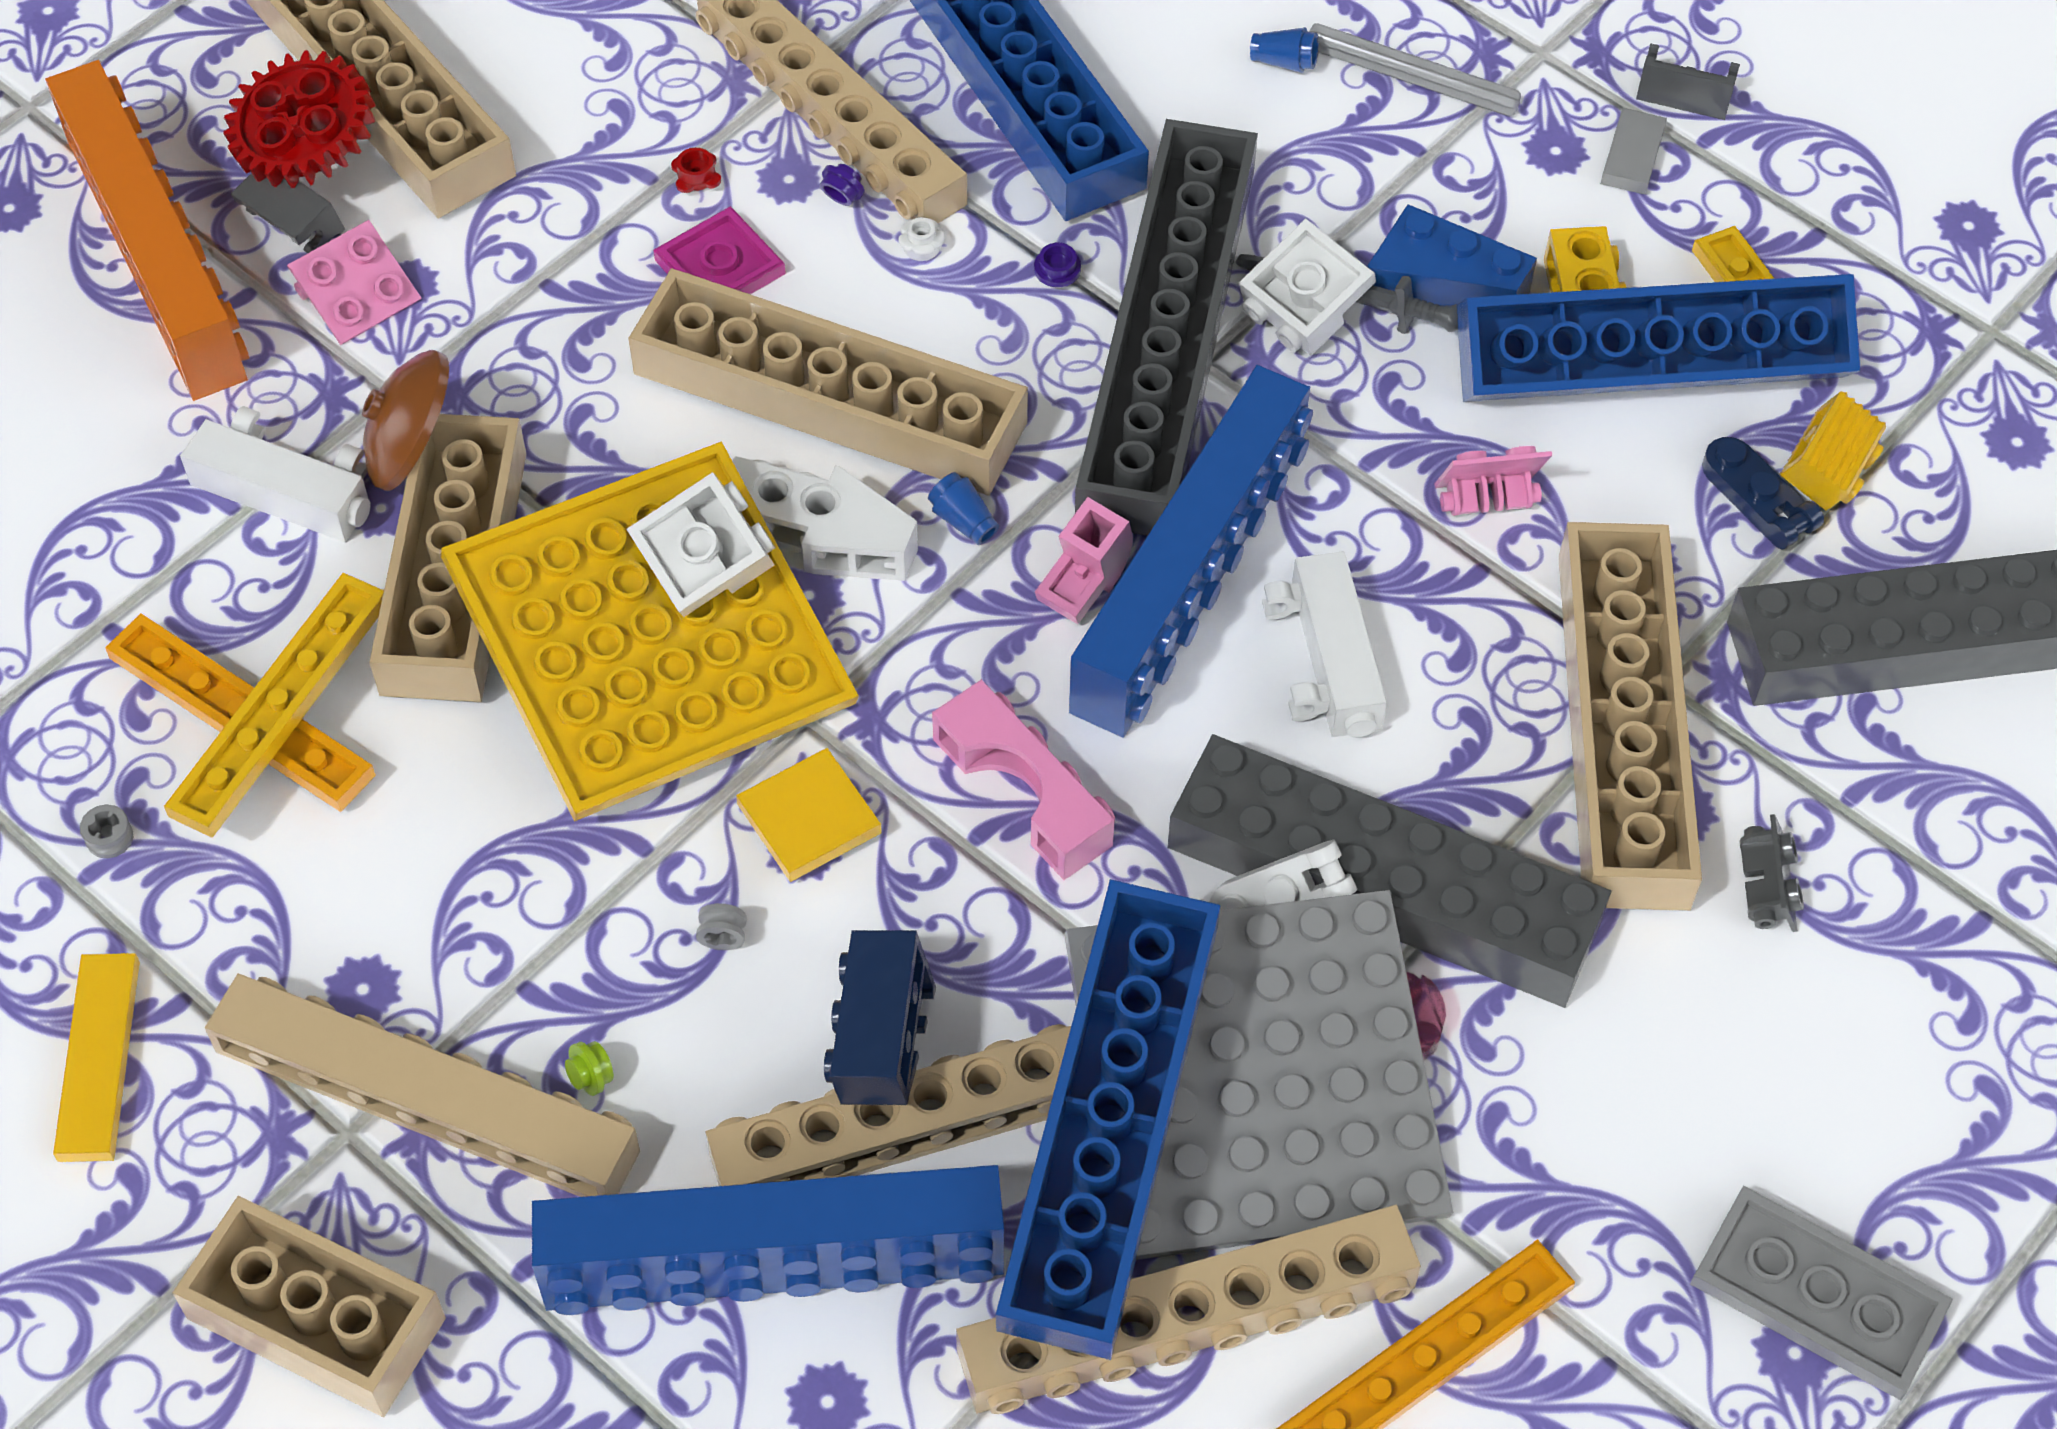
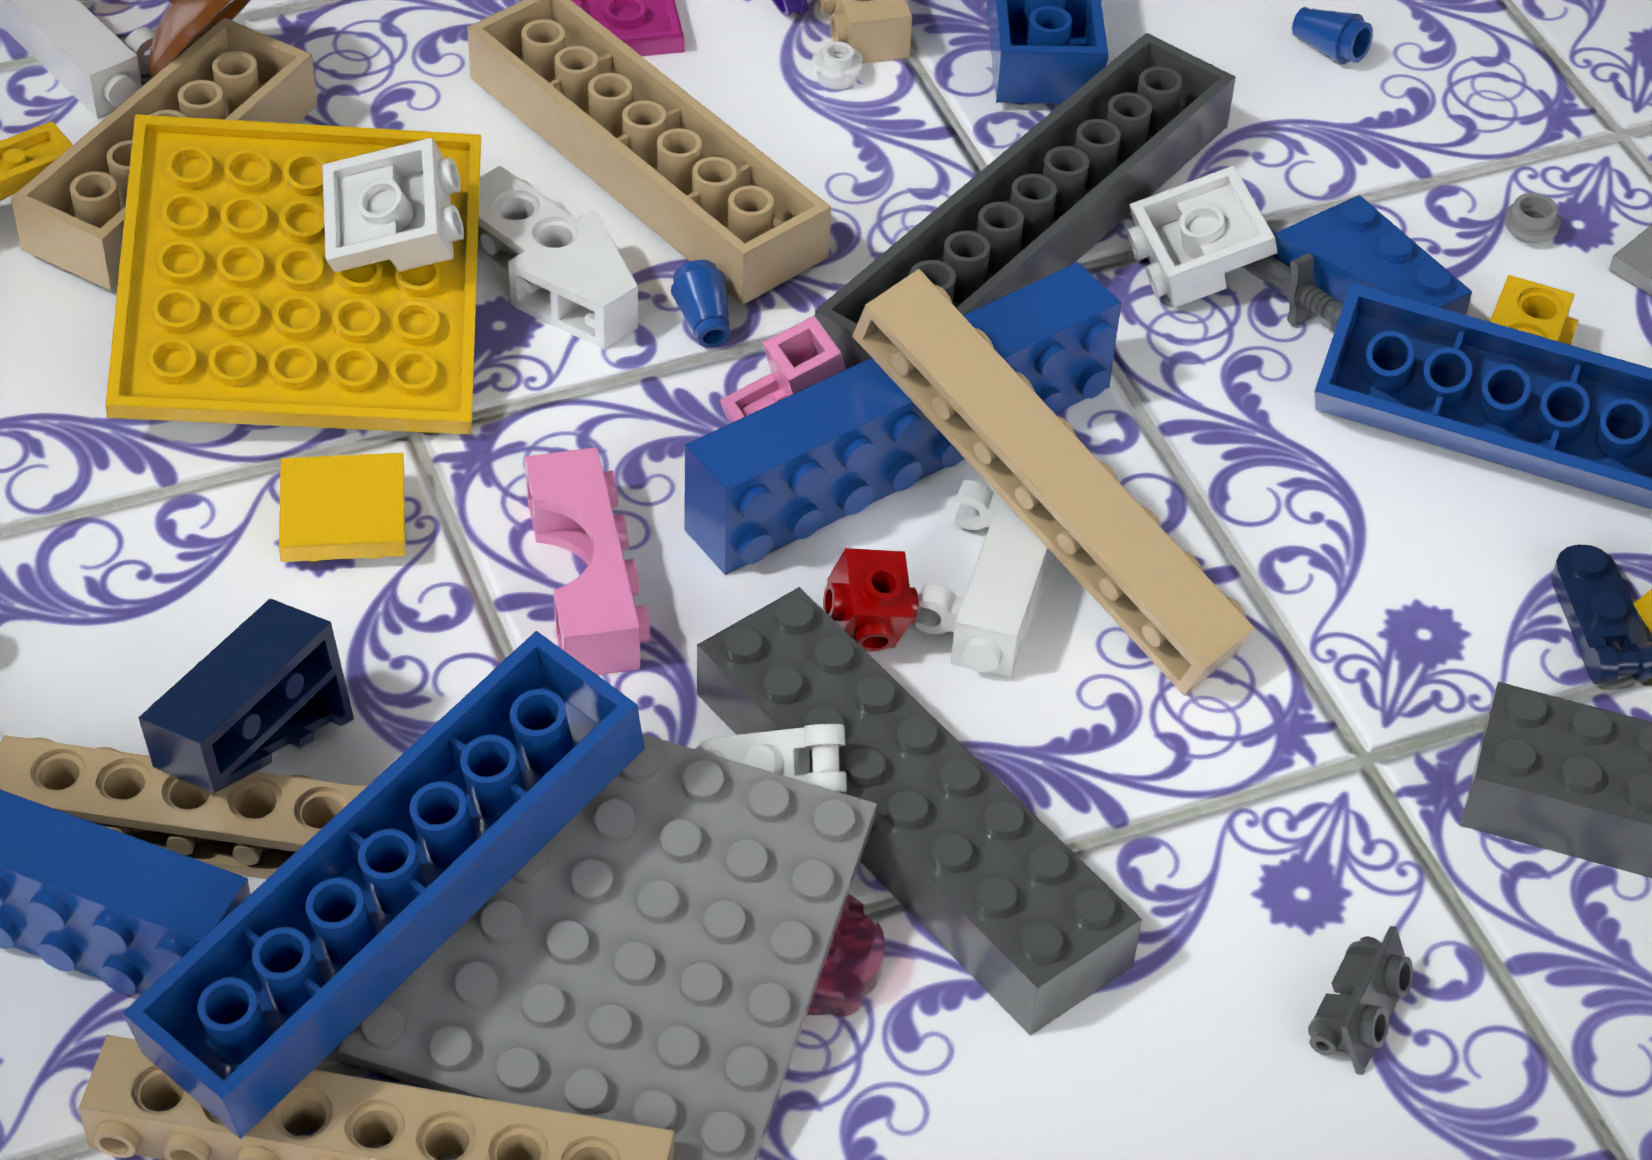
camera: 25 degrees right, 10 degrees down
light grey bush [696,903,747,950] -> none
dark purple plate [1034,242,1081,287] -> none
light grey axle [1309,23,1521,117] -> none
bright pink hinge [1434,446,1552,516] -> none
tan brick [1558,522,1702,911] -> none
none -> red brick [823,548,919,652]
none -> tan brick [852,269,1255,696]
none -> light grey plate [1504,193,1561,243]

